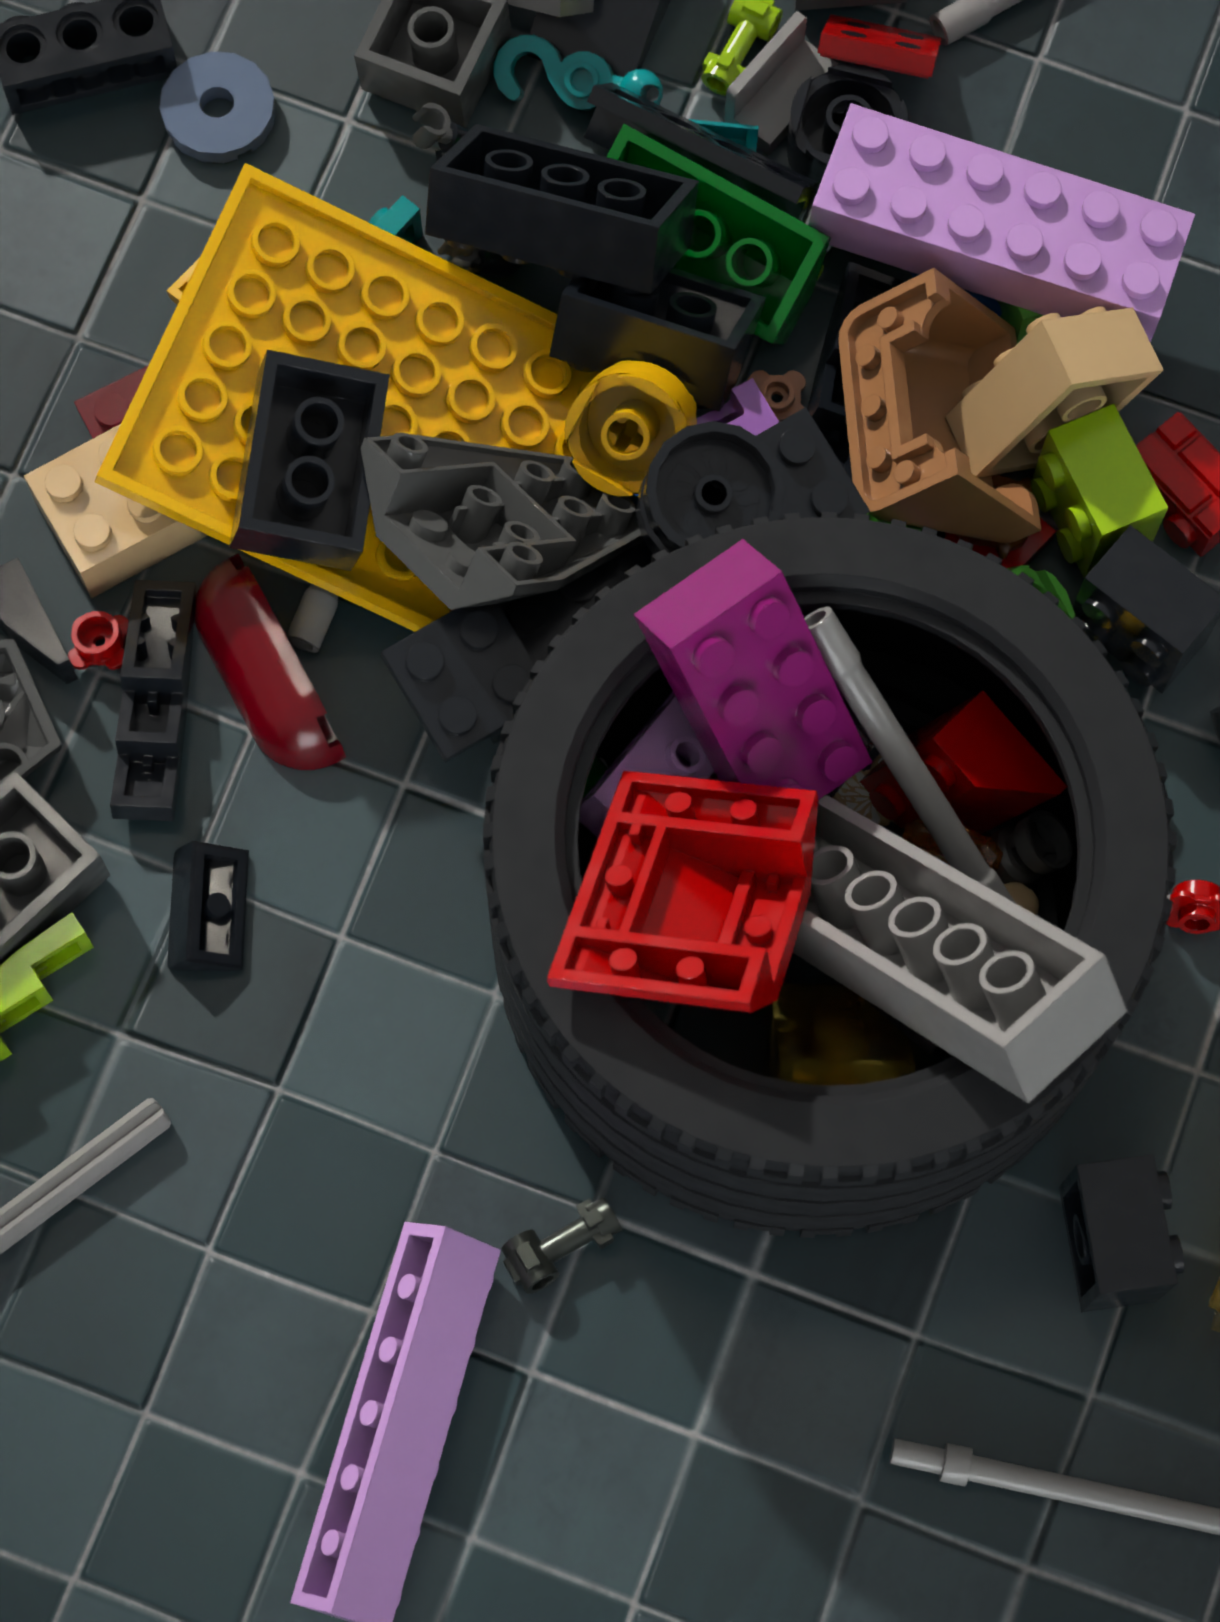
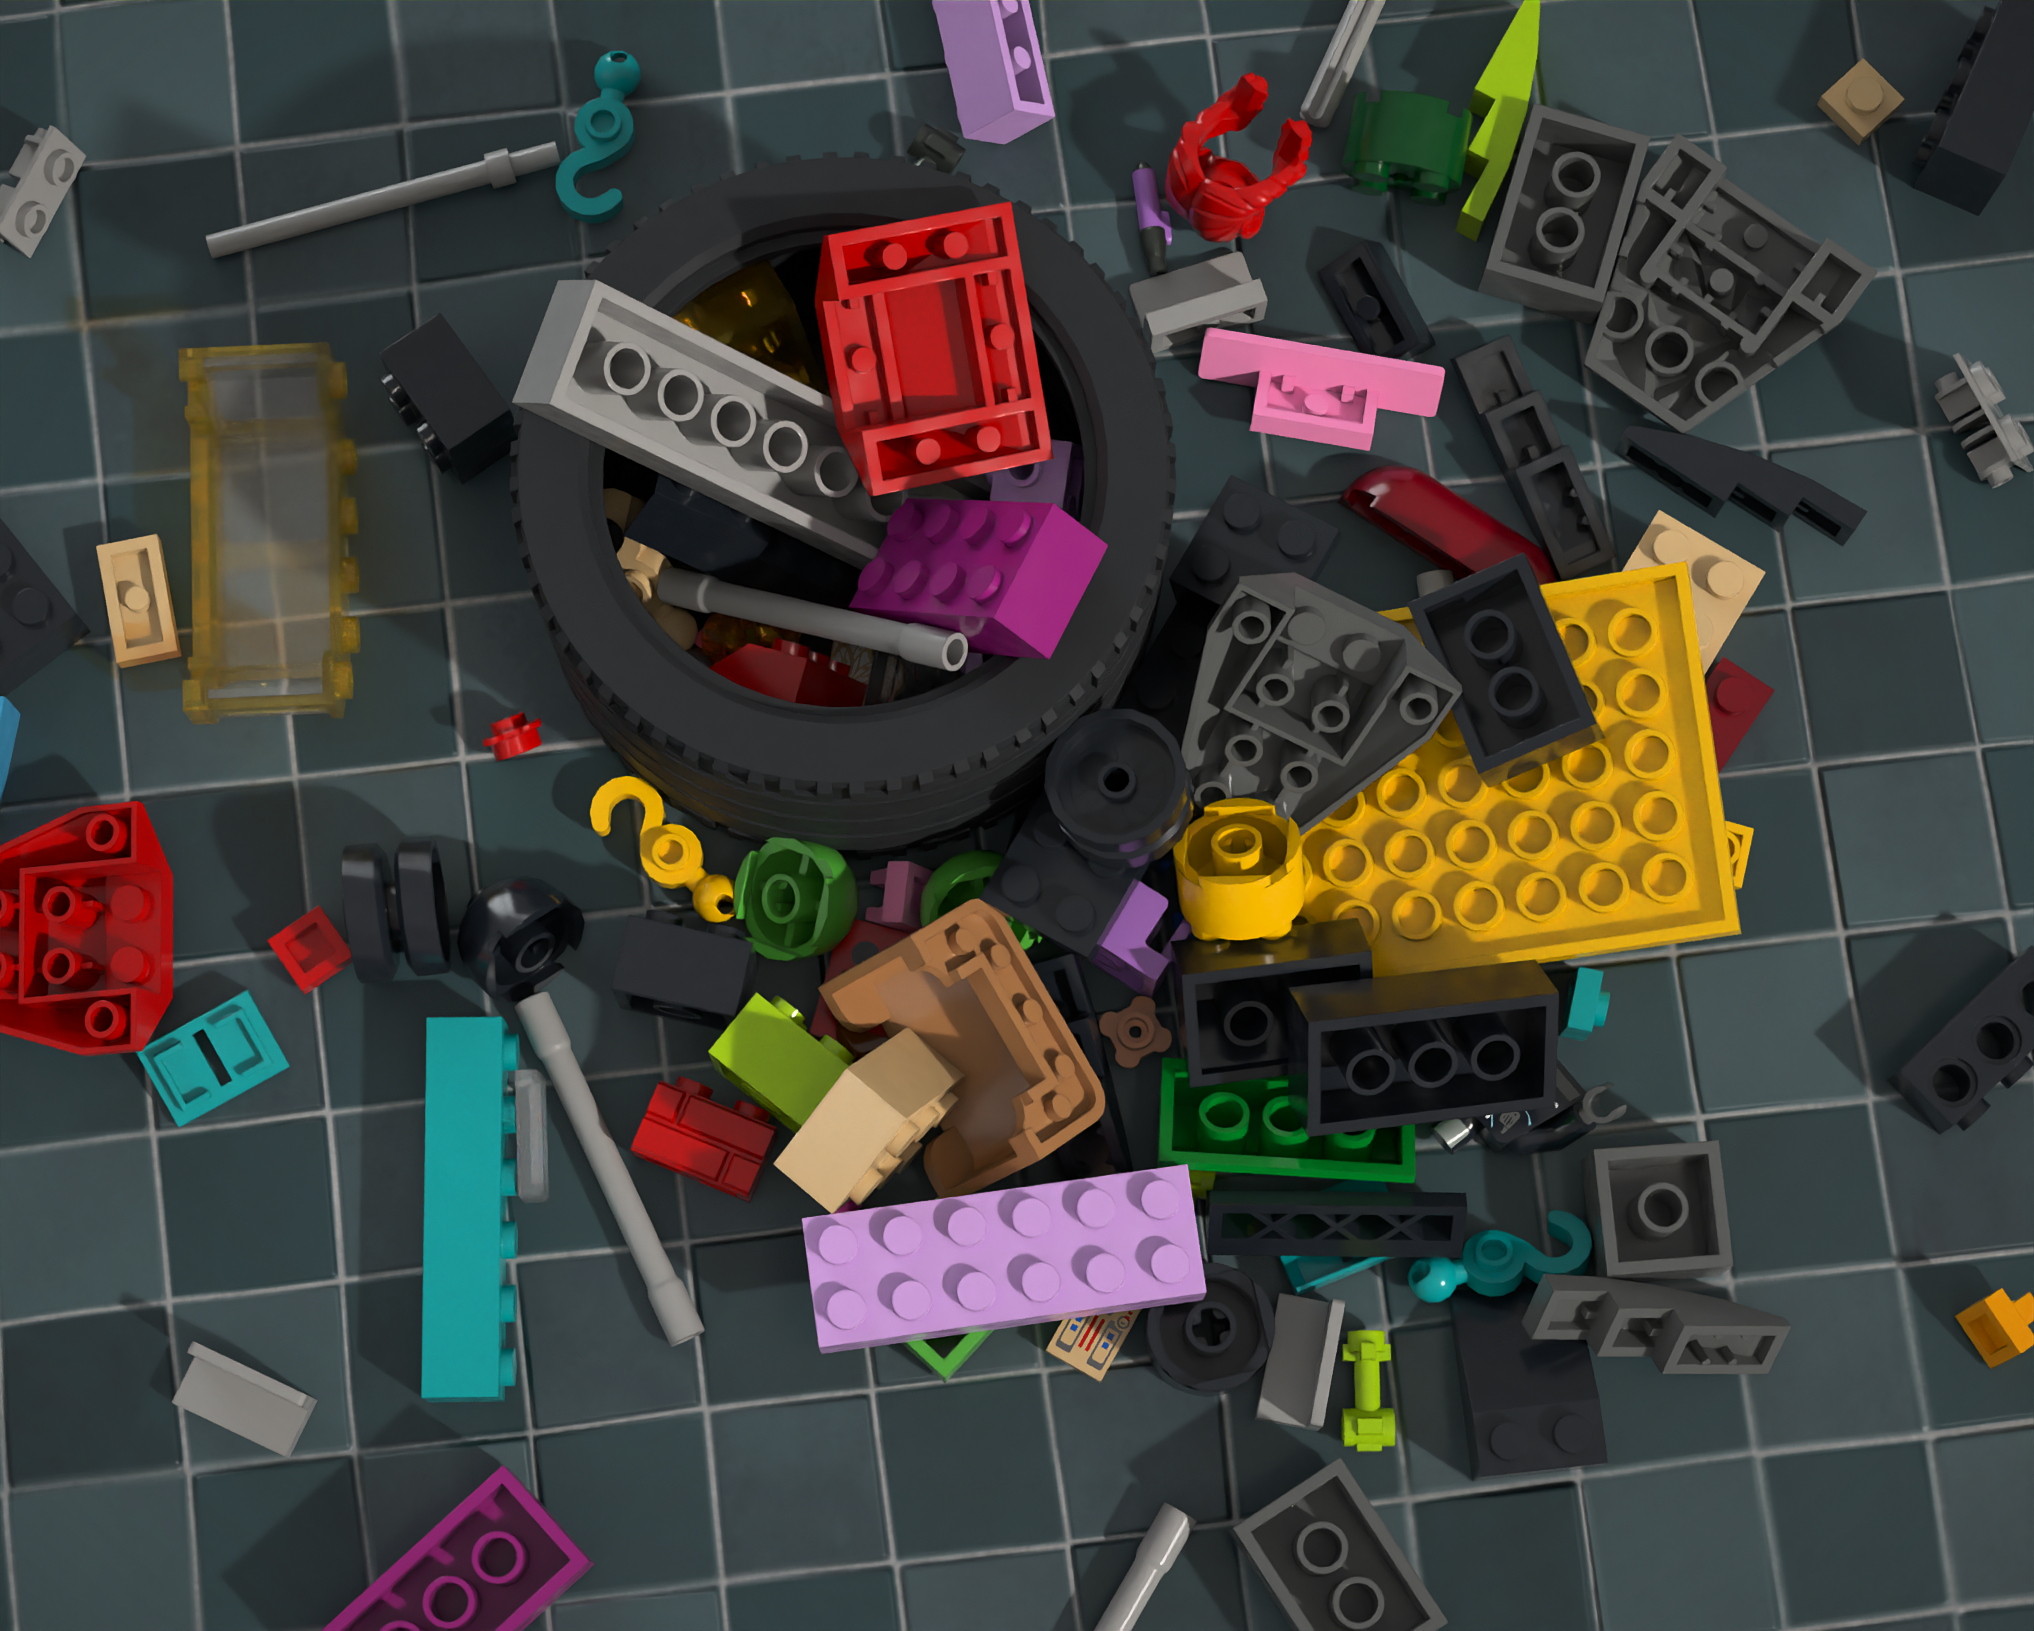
camera: 150 degrees right, 5 degrees up
red plate [68,611,129,670] -> none
sand blue tile [159,51,276,163] -> none
red tile [817,14,942,79] -> none
none -> teal piece [556,51,641,223]
none -> light grey panel [1129,251,1268,353]
none -> piece [1132,161,1172,276]
none -> red hair [1165,72,1312,243]
none -> bright pink bracket [1198,327,1445,451]
none -> dark green brick [1342,90,1473,206]

